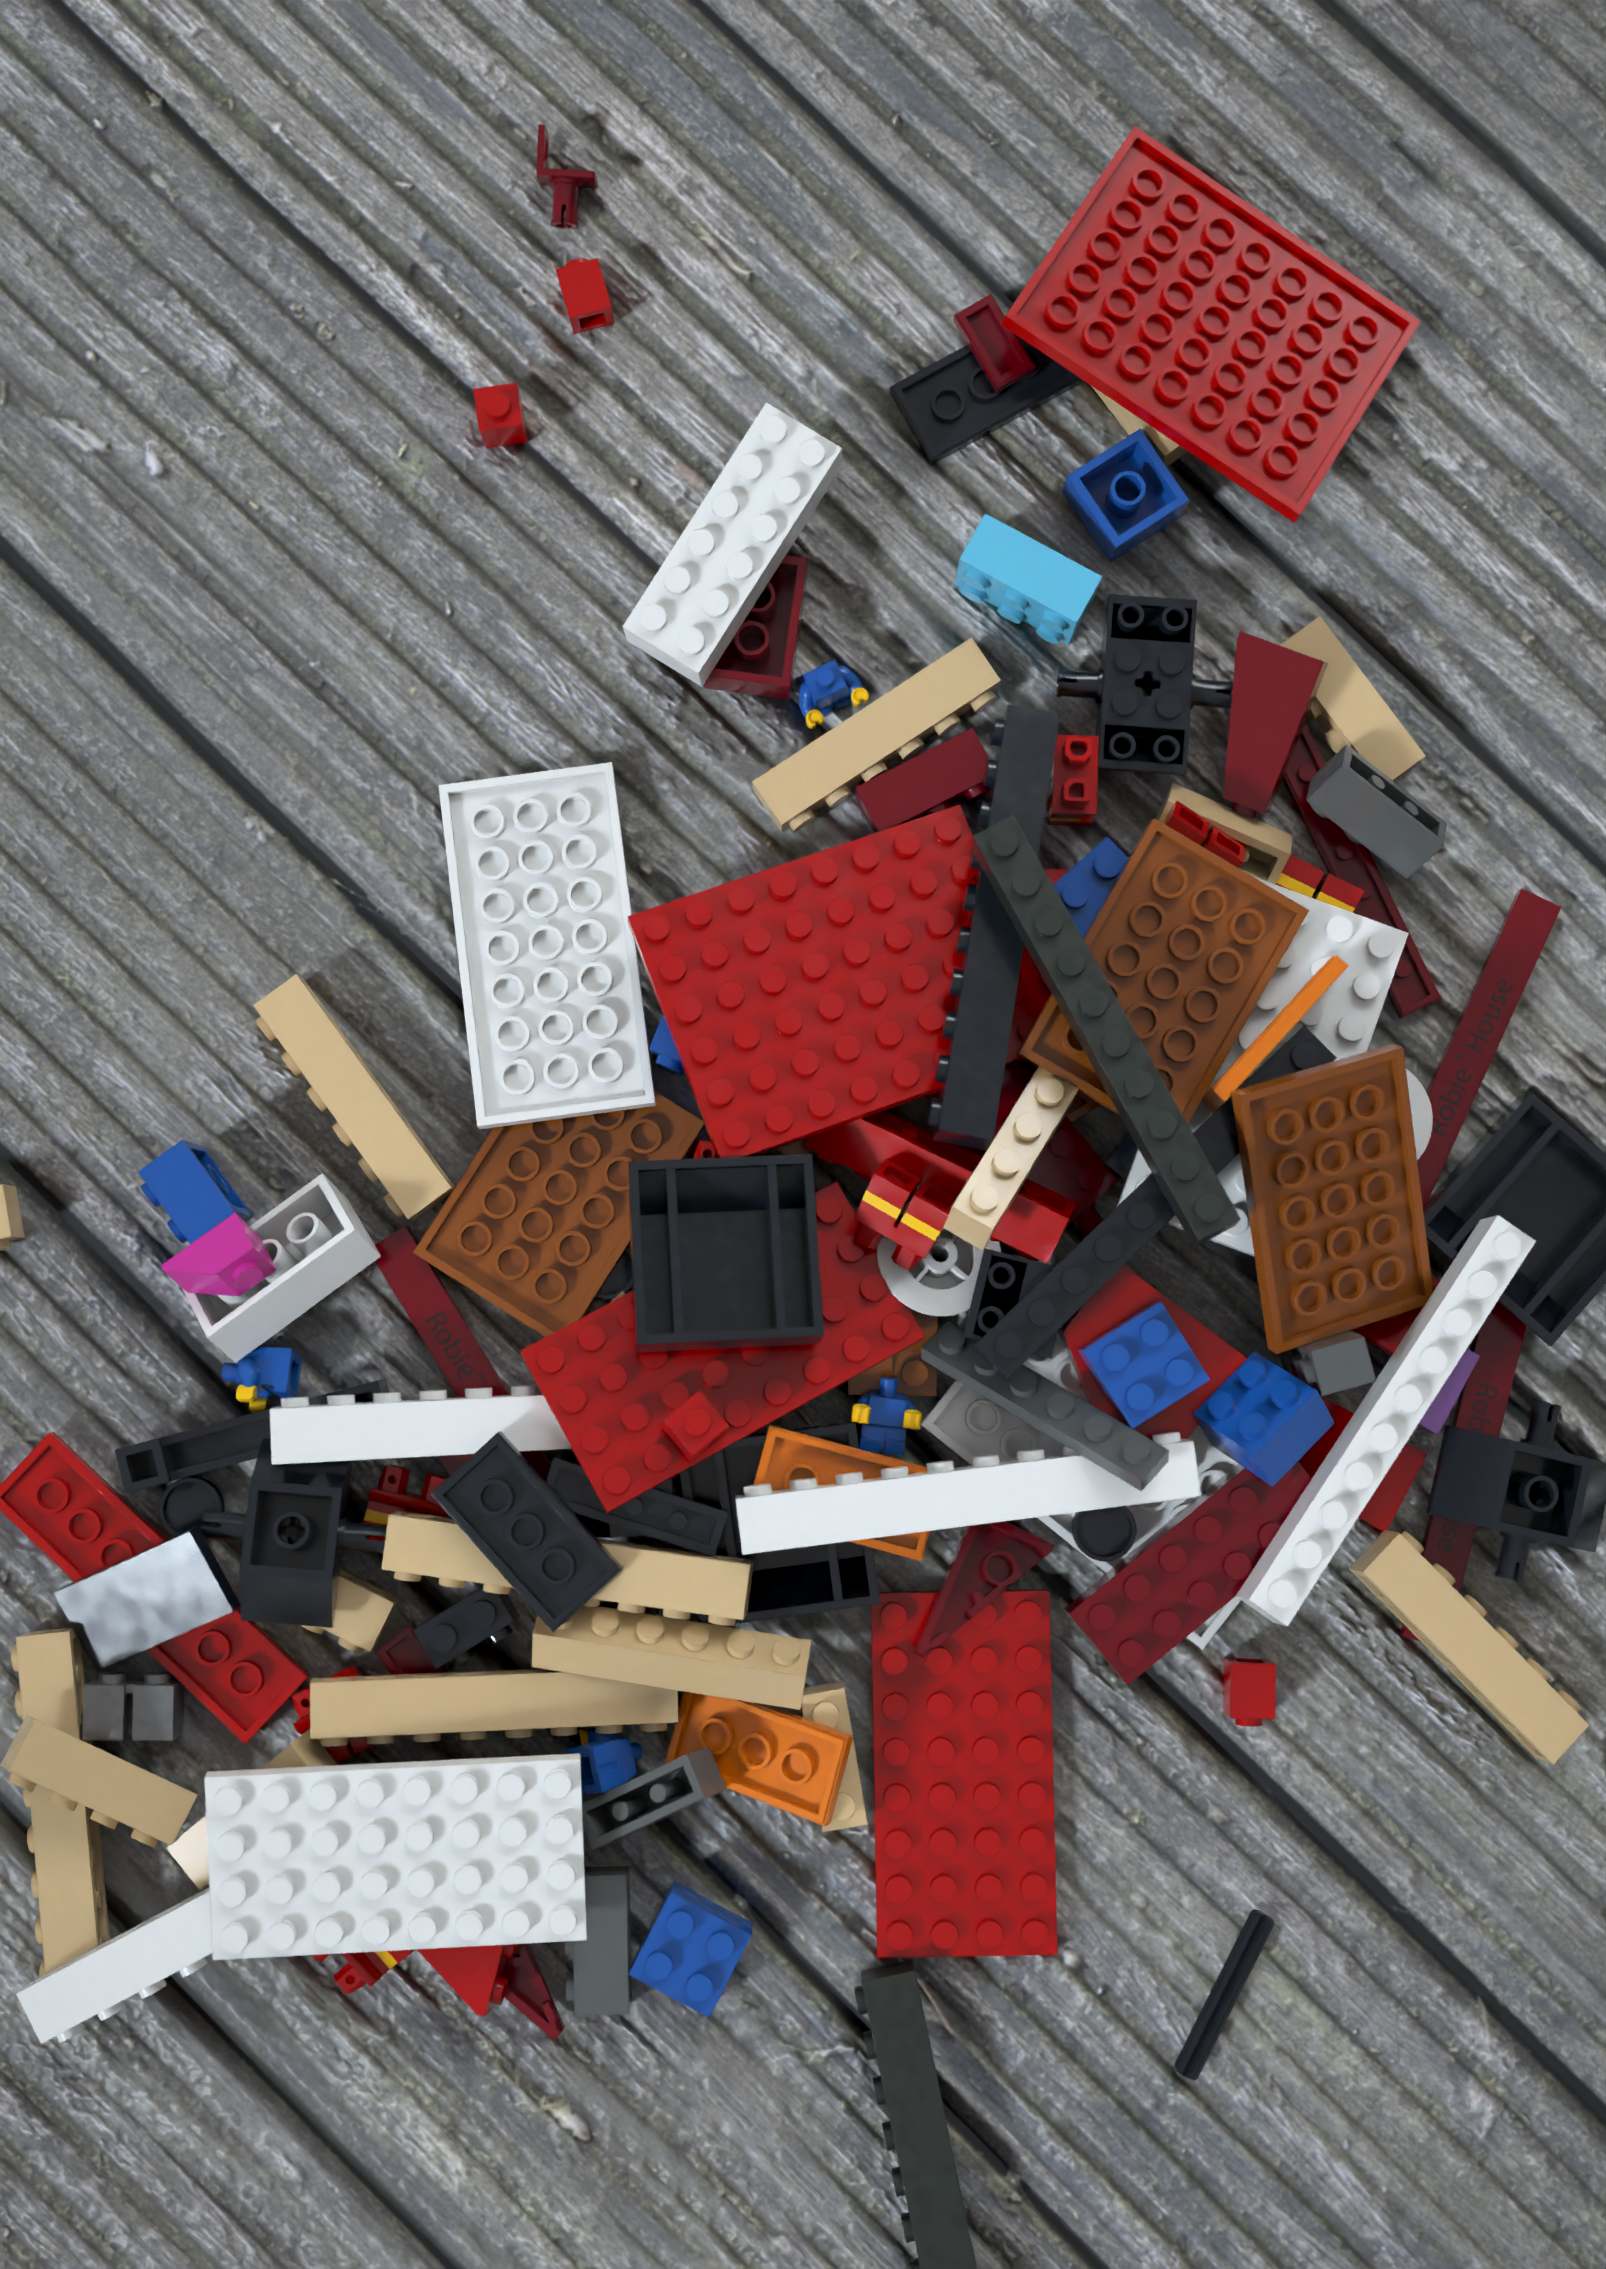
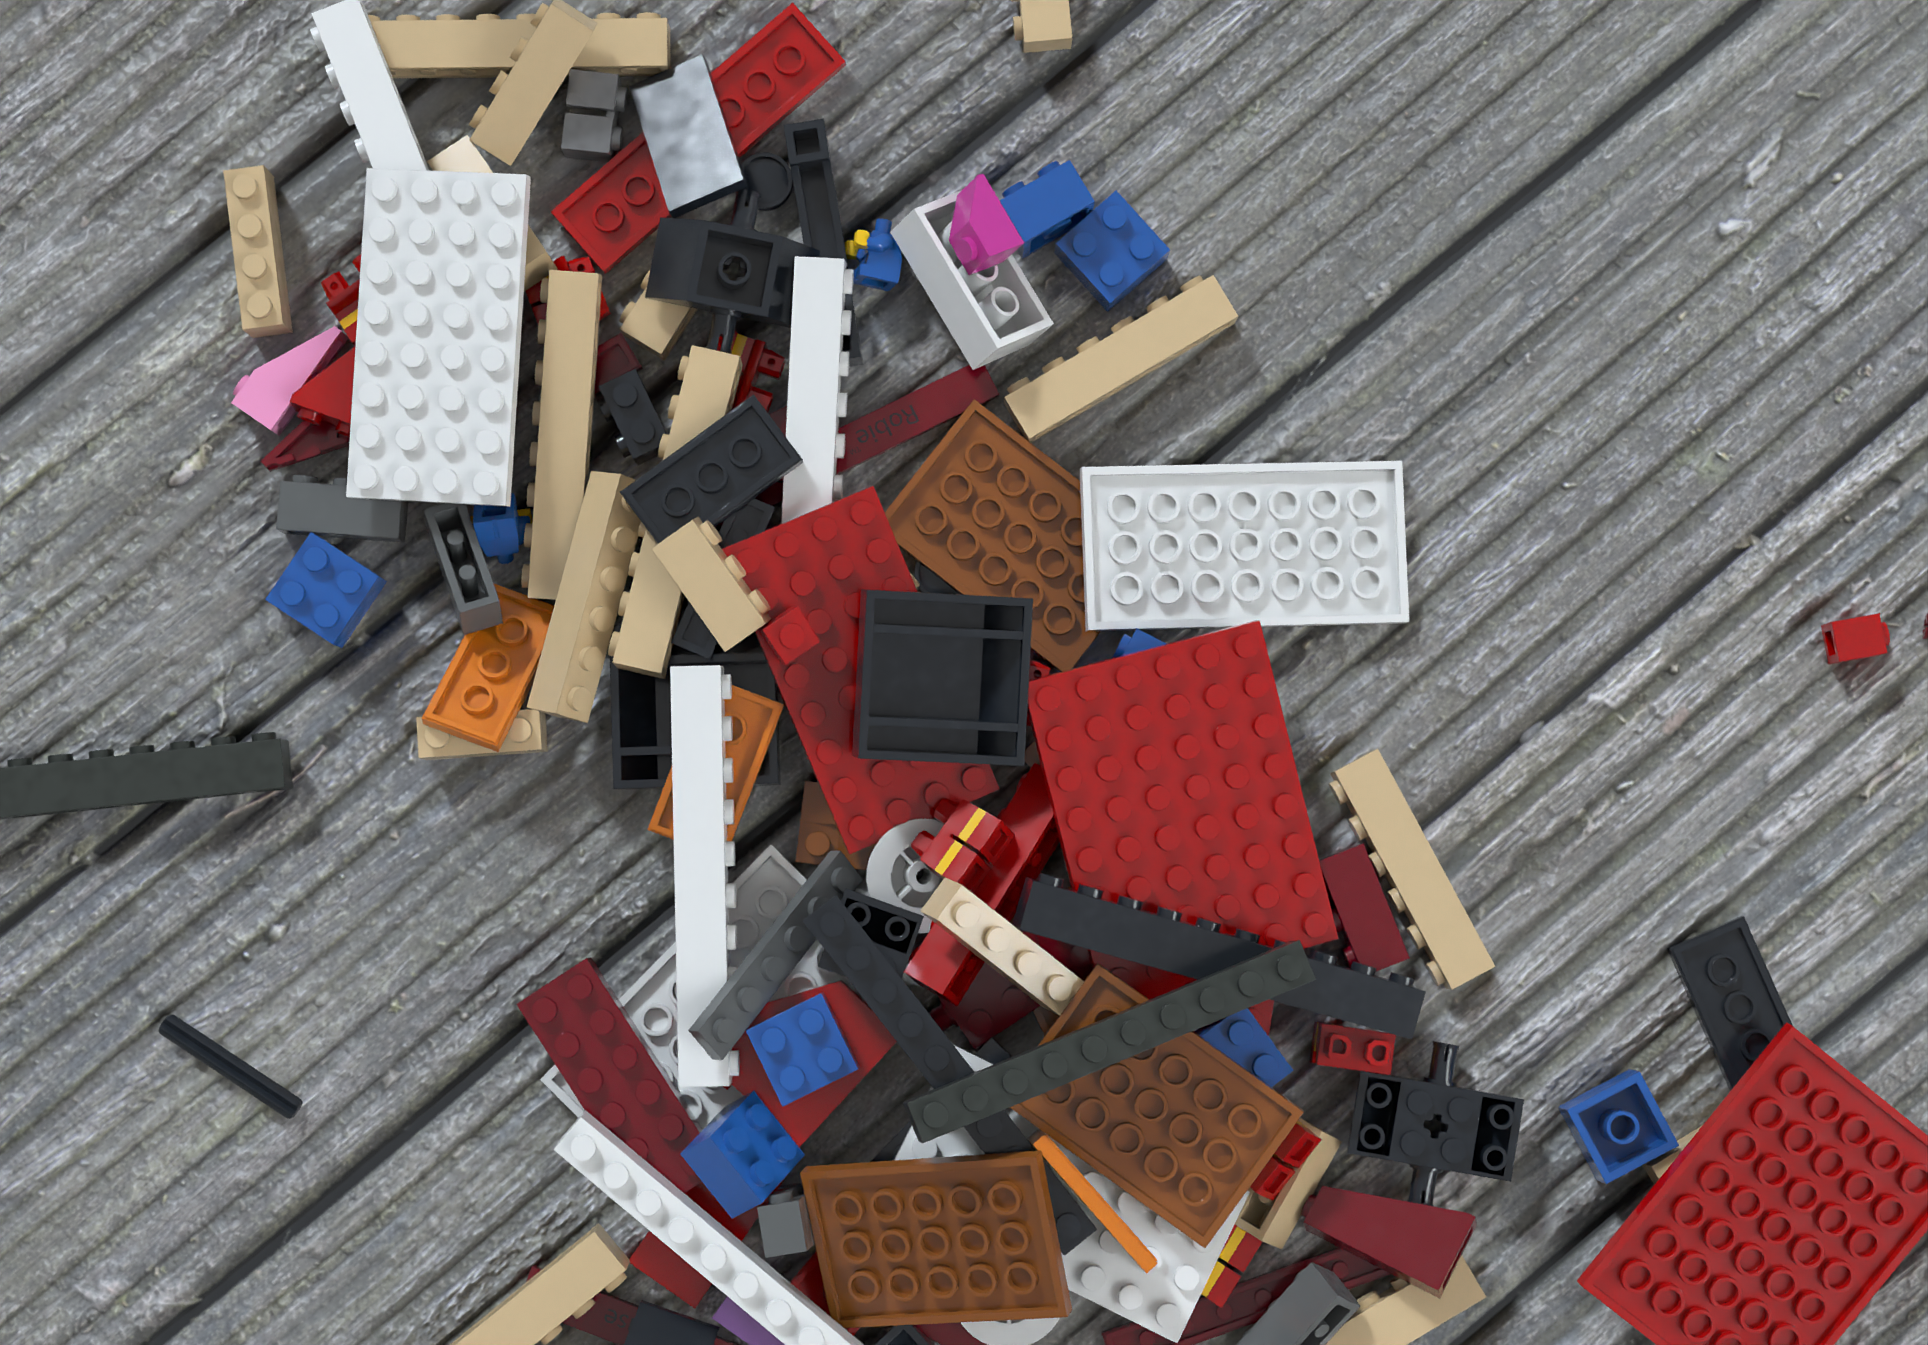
camera: 90 degrees right, 0 degrees up
red brick [473,383,528,449] -> none
white brick [623,403,843,687] -> none
dark red brick [704,555,808,700] -> none
blue piece [796,659,869,729] -> none
blue piece [851,1375,922,1455] -> none
red plate [871,1589,1058,1958] -> none
dark red wing [913,1521,1055,1658] -> none
dark red tile [953,294,1035,393] -> none
medium azure brick [955,514,1102,645] -> none
black piece [1072,1506,1136,1561] -> none
red brick [1223,1657,1276,1726] -> none
none -> tan brick [223,165,293,338]
none -> bright pink slope [231,326,349,436]
none -> tan brick [652,516,771,652]
none -> blue brick [1054,190,1170,312]

